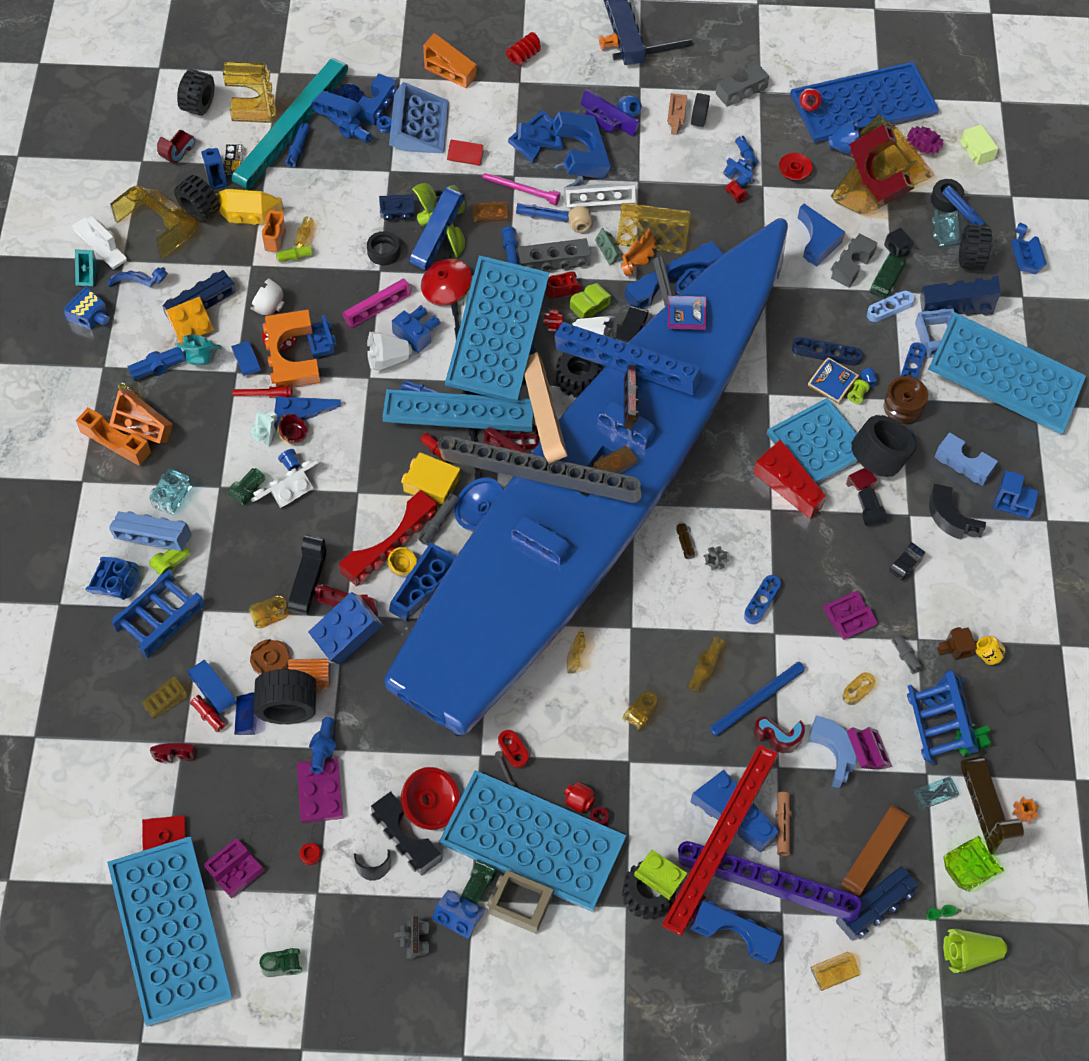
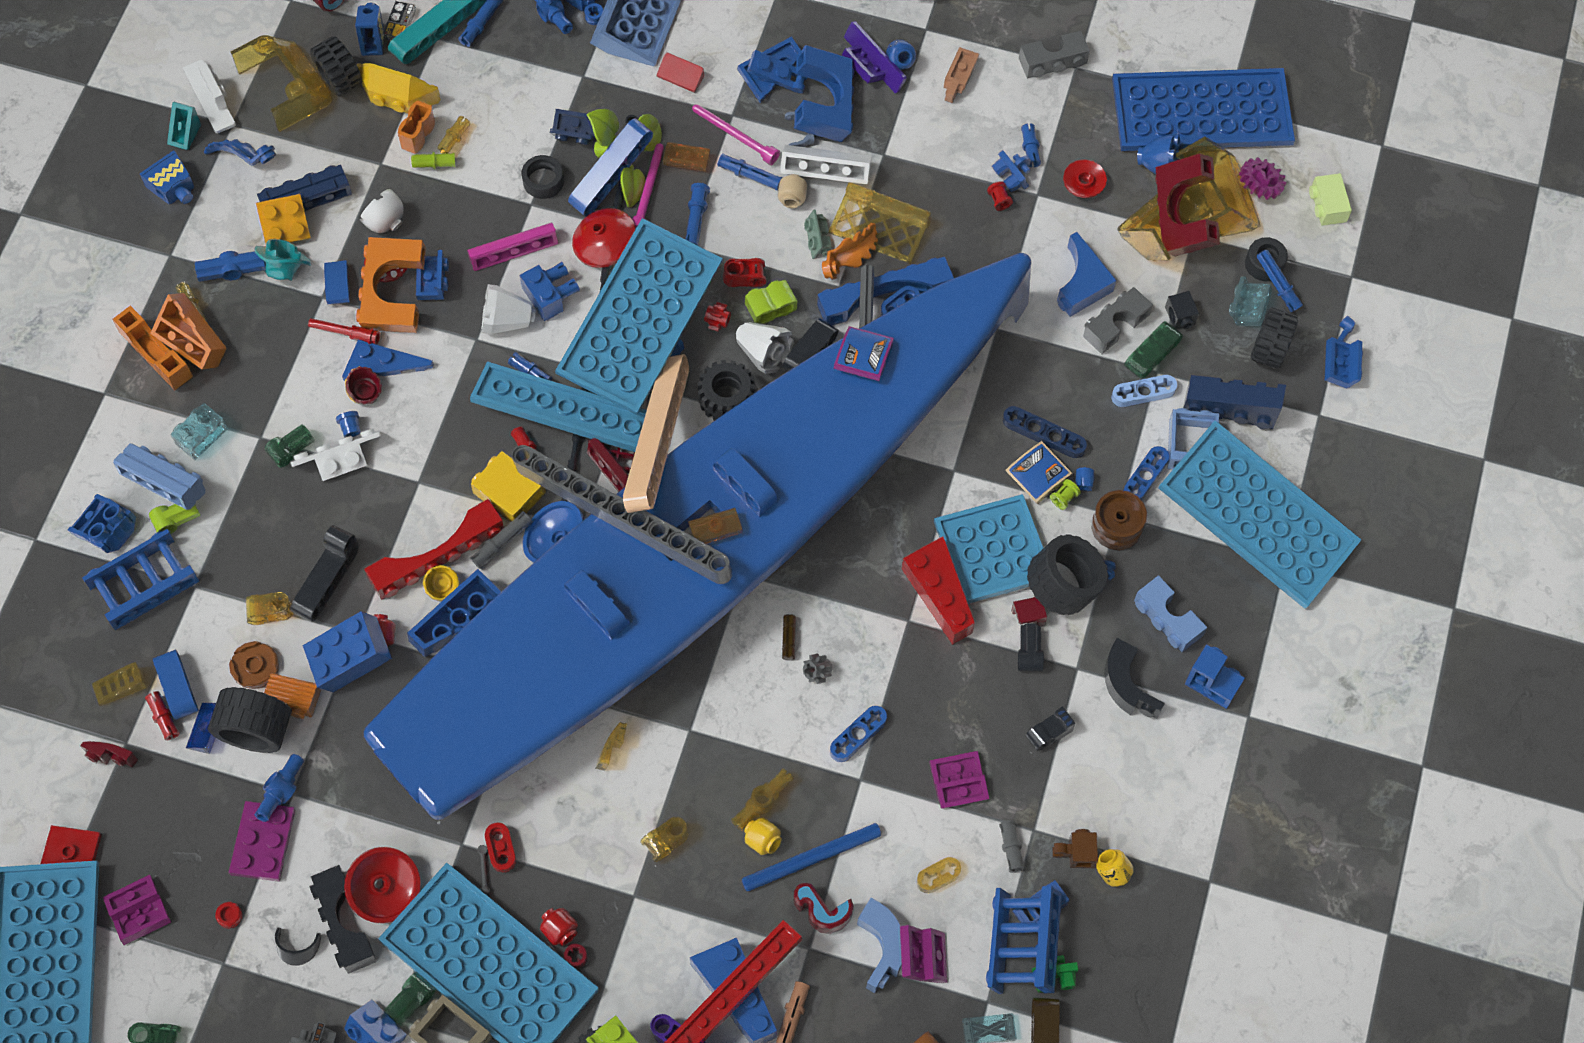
camera: 15 degrees right, 5 degrees up
light aqua hips [250,410,277,446] -> none
dark red hinge [313,584,349,608] -> none
dark grey brick [517,238,591,272] -> none
blue brick [554,322,701,395] -> none
plate [624,365,639,430] -> none
black tyre [691,93,710,127] -> none
red head [799,88,822,111] -> none
none -> dark pink piece [632,143,664,228]
none -> yellow head [744,818,782,855]

